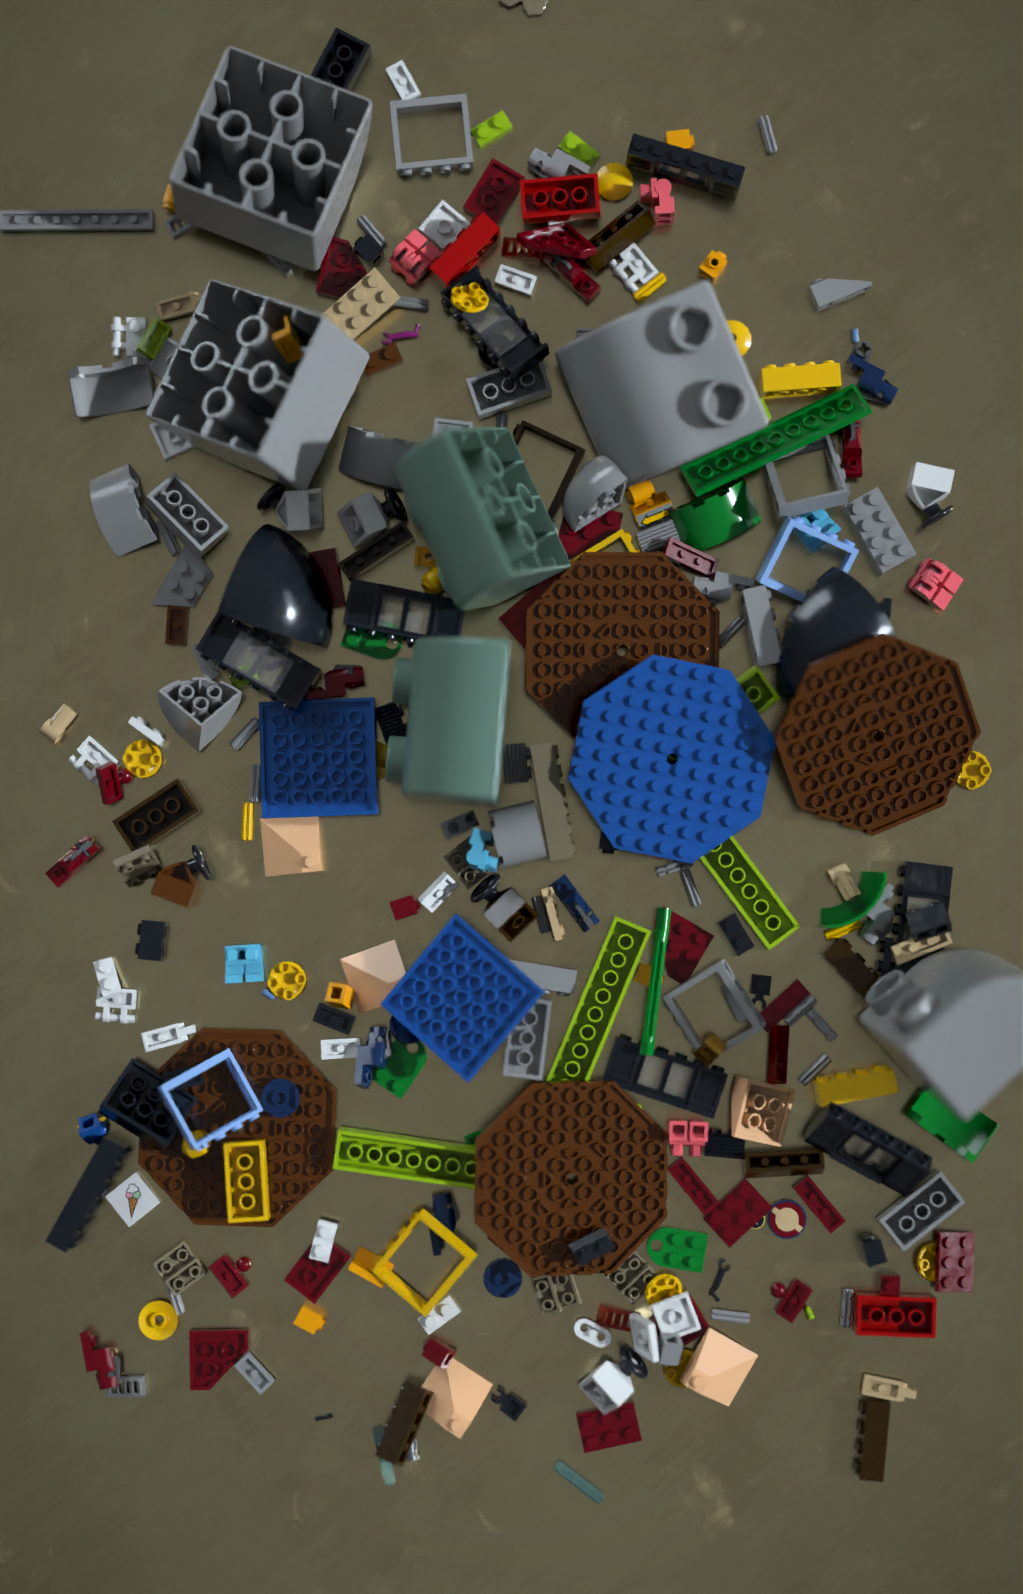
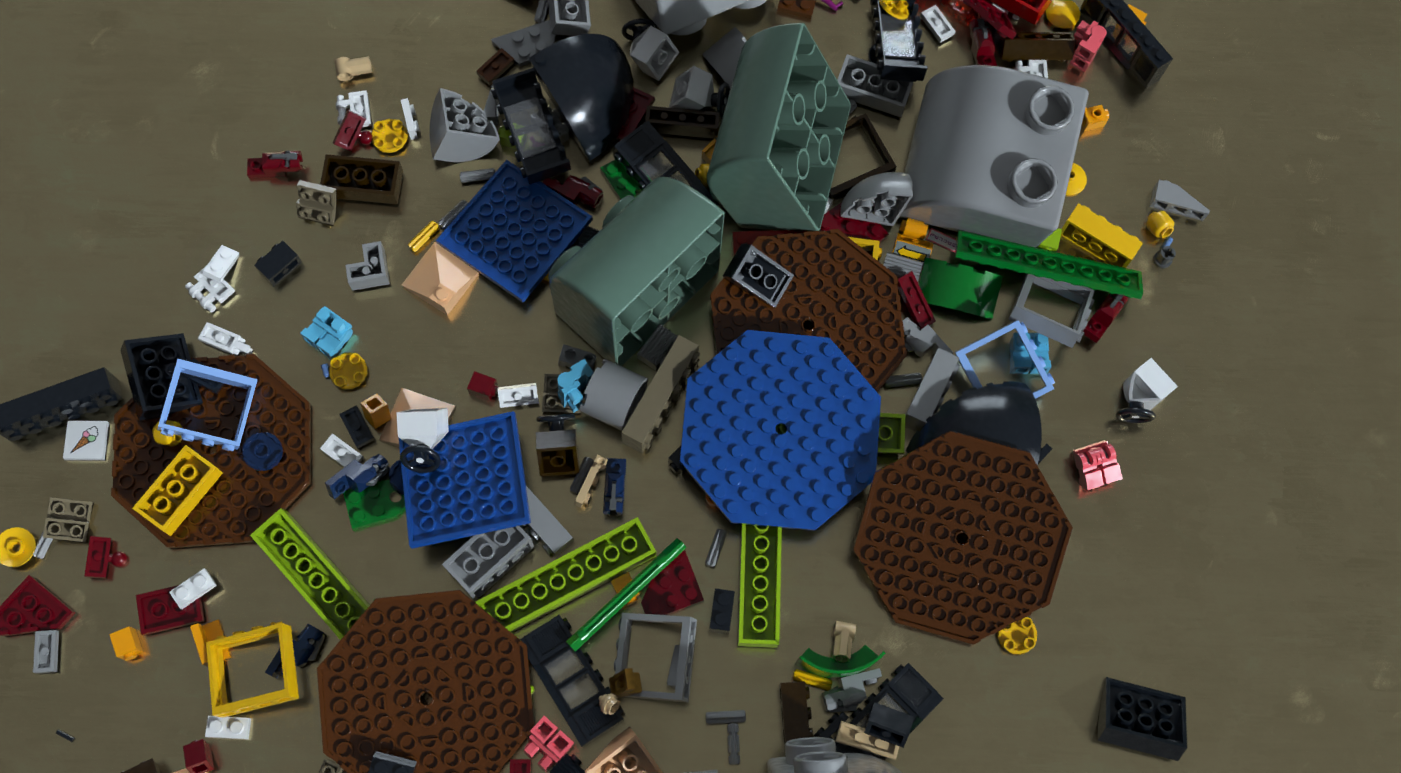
camera: 30 degrees right, 15 degrees down
blue piece [77,1113,108,1145] -> none
reddish brown piece [150,845,212,908] -> none
dark blue tile [483,1258,522,1298] -> none
light grey axle [655,861,693,877] -> none
black plate [750,974,772,1009] -> none
light grey axle [758,115,777,154] -> none
dark red plate [760,979,811,1033] -> none
dark red plate [768,1025,790,1084] -> none
light grey brick [841,487,916,576] -> none
dark blue plate [846,354,899,405] -> none
none -> light grey brick [346,241,390,291]
none -> white piece [396,408,449,473]
none -> tan plate [599,693,620,715]
none -> black slope [722,243,794,308]
none -> white sticker [926,228,957,253]
none -> yellow head [1146,211,1174,238]

